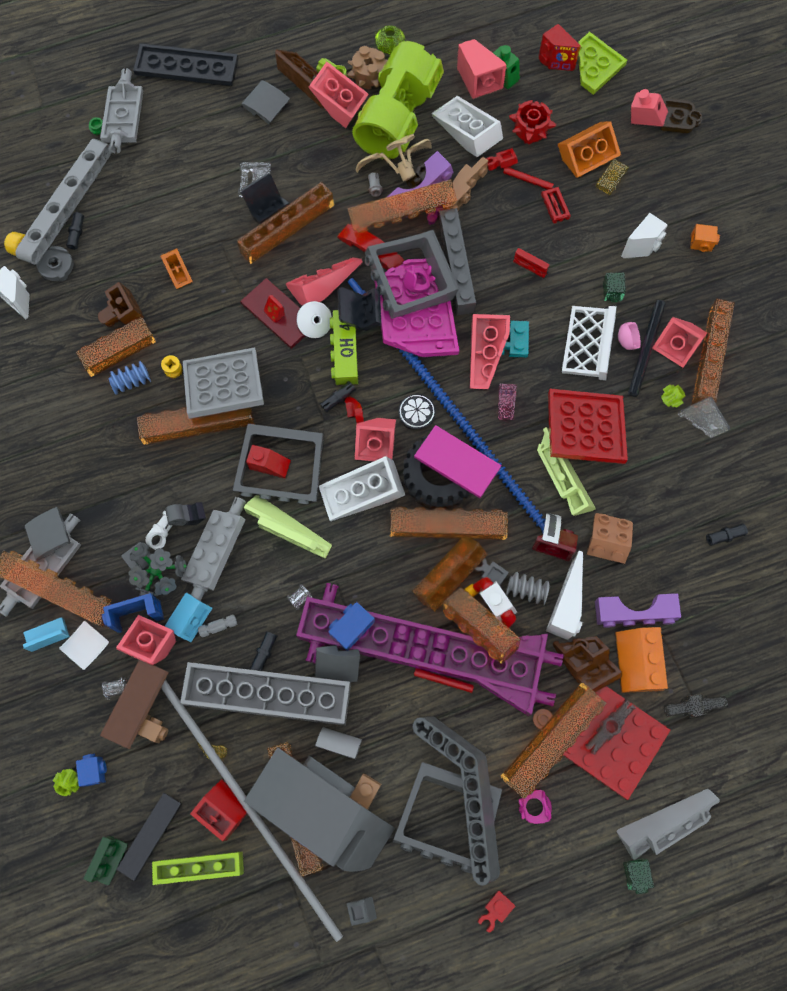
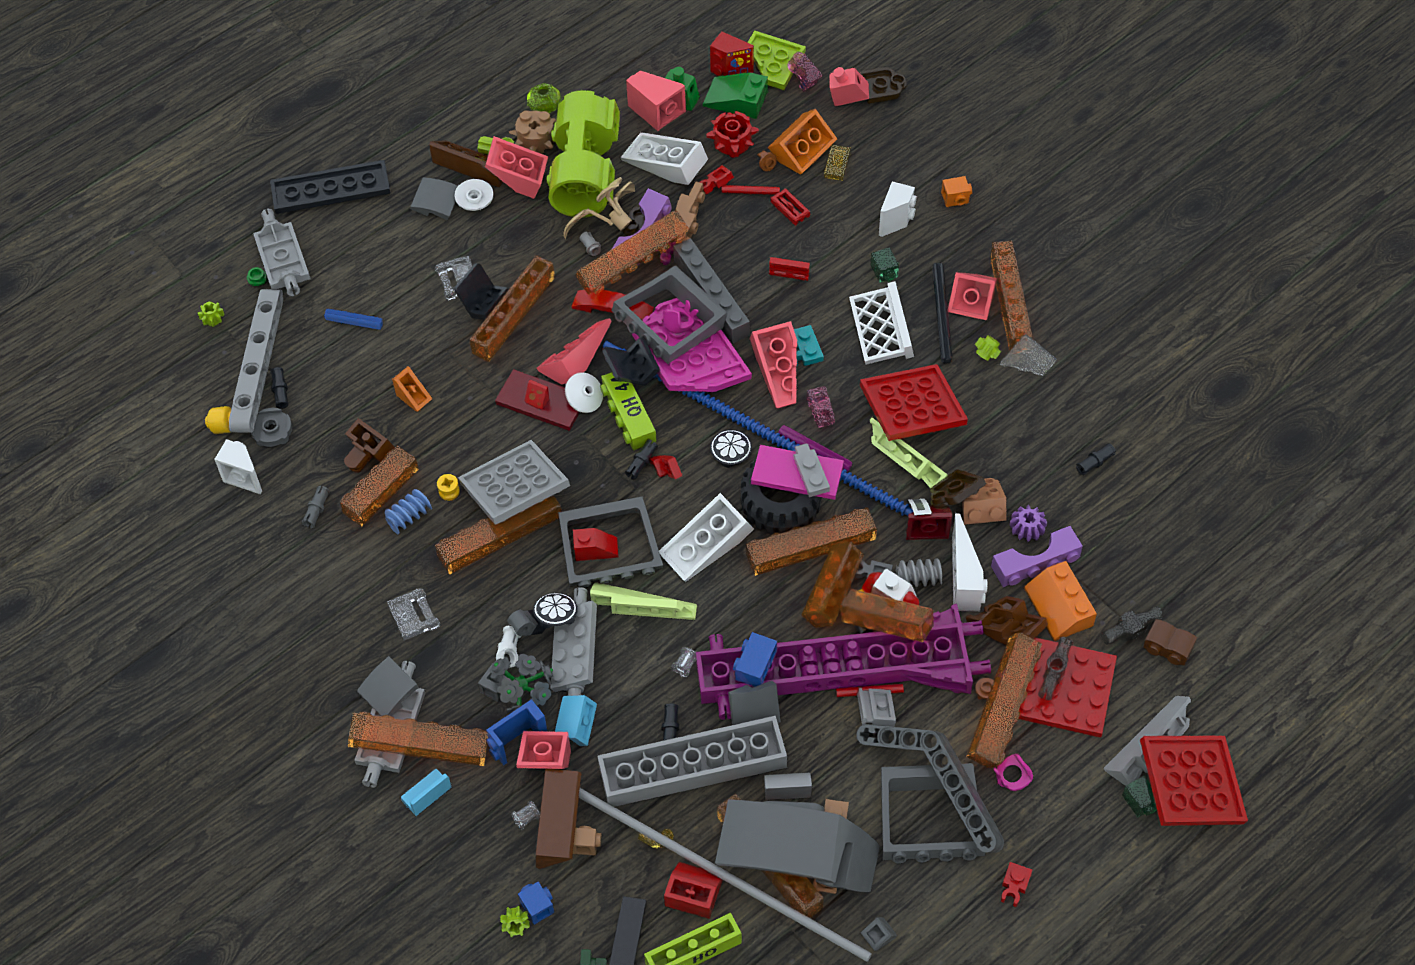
camera: 20 degrees left, 15 degrees down
white sticker [59,621,109,670] -> none
light grey axle [198,615,237,637] -> none
coral slope [355,418,396,461] -> none
bright pink hair [618,322,641,350] -> none
none -> lime gear [198,301,225,327]
none -> dark grey pin [302,486,330,528]
none -> blue axle [324,308,383,330]
none -> clear plate [387,588,440,640]
none -> white dish [455,179,493,211]
none -> dish [533,593,577,628]
none -> green slope [703,72,768,119]
none -> dark orange plate [757,151,777,171]
none -> magenta axle [779,425,852,472]
none -> clear pink leg [787,52,823,92]
none -> light grey hinge [793,443,830,497]
none -> light grey plate [857,688,896,727]
none -> dark brown plate [930,469,986,508]
none -> medium lavender gear [1010,505,1047,542]
none -> red plate [1140,736,1248,826]
none -> reddish brown brick [1144,619,1197,666]

